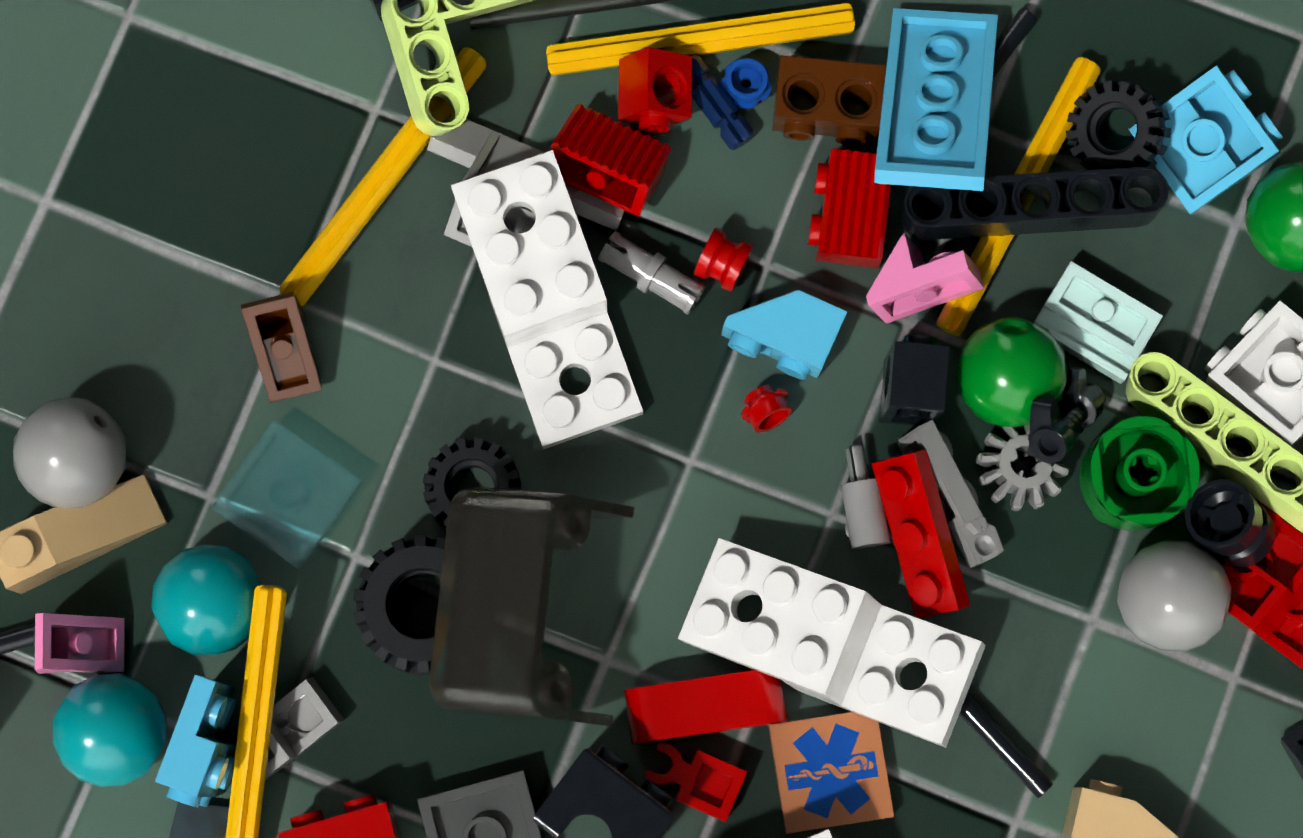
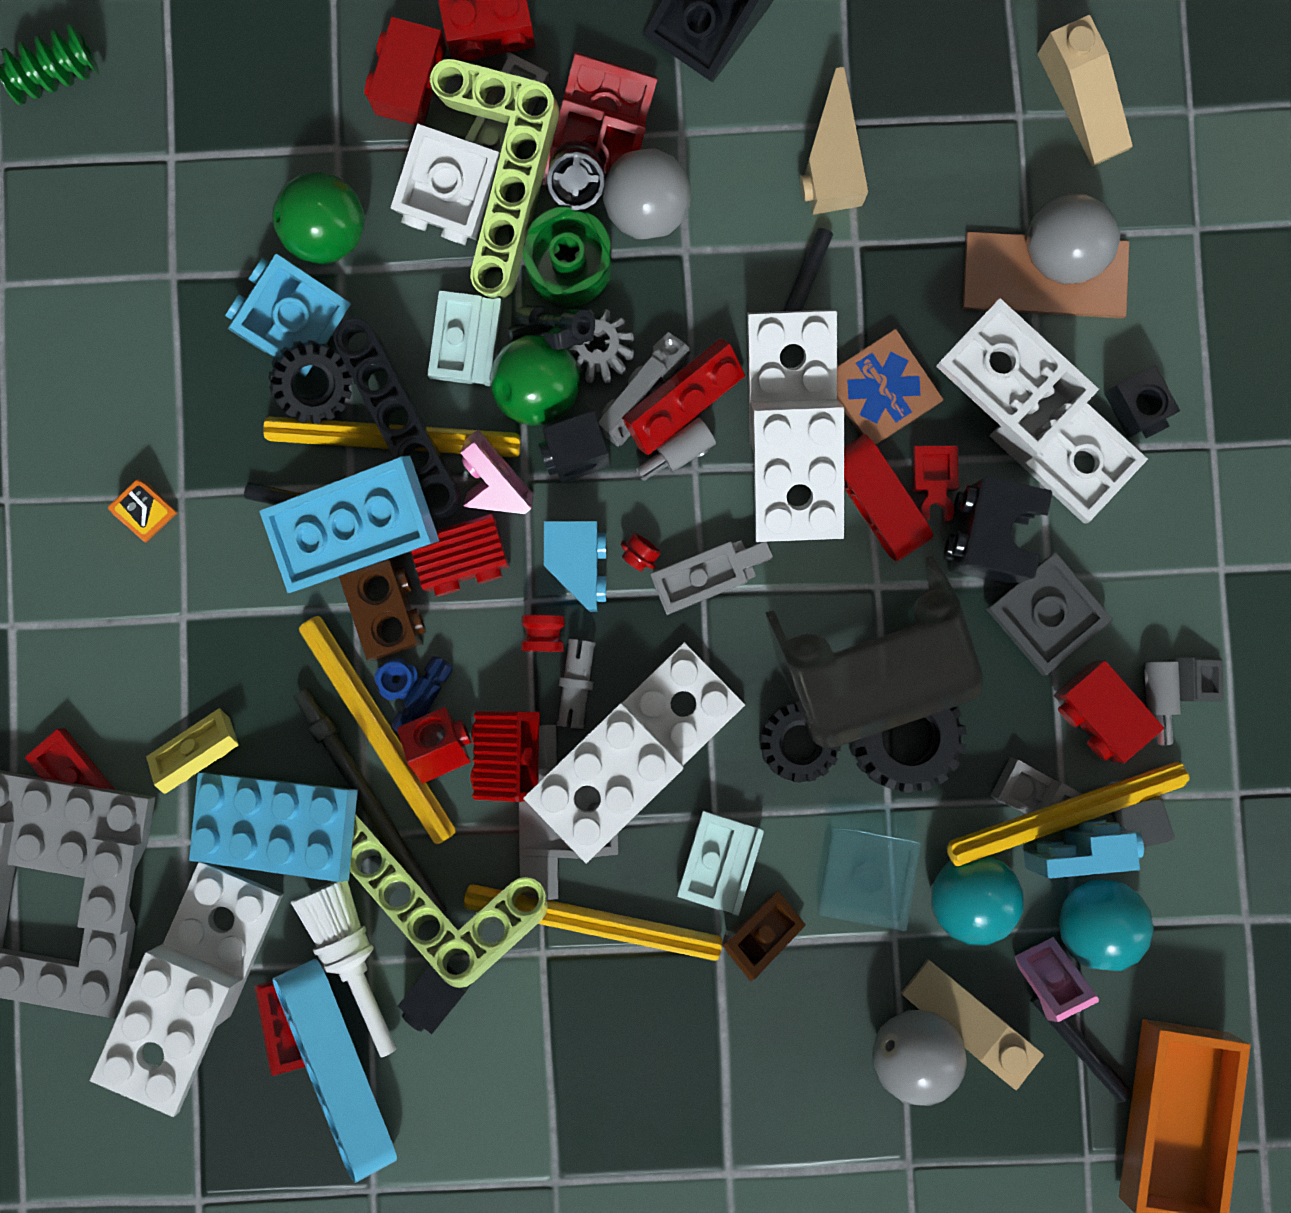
camera: 110 degrees left, 5 degrees up
none -> light grey hinge [650,540,773,615]
none -> light aqua plate [677,811,764,916]

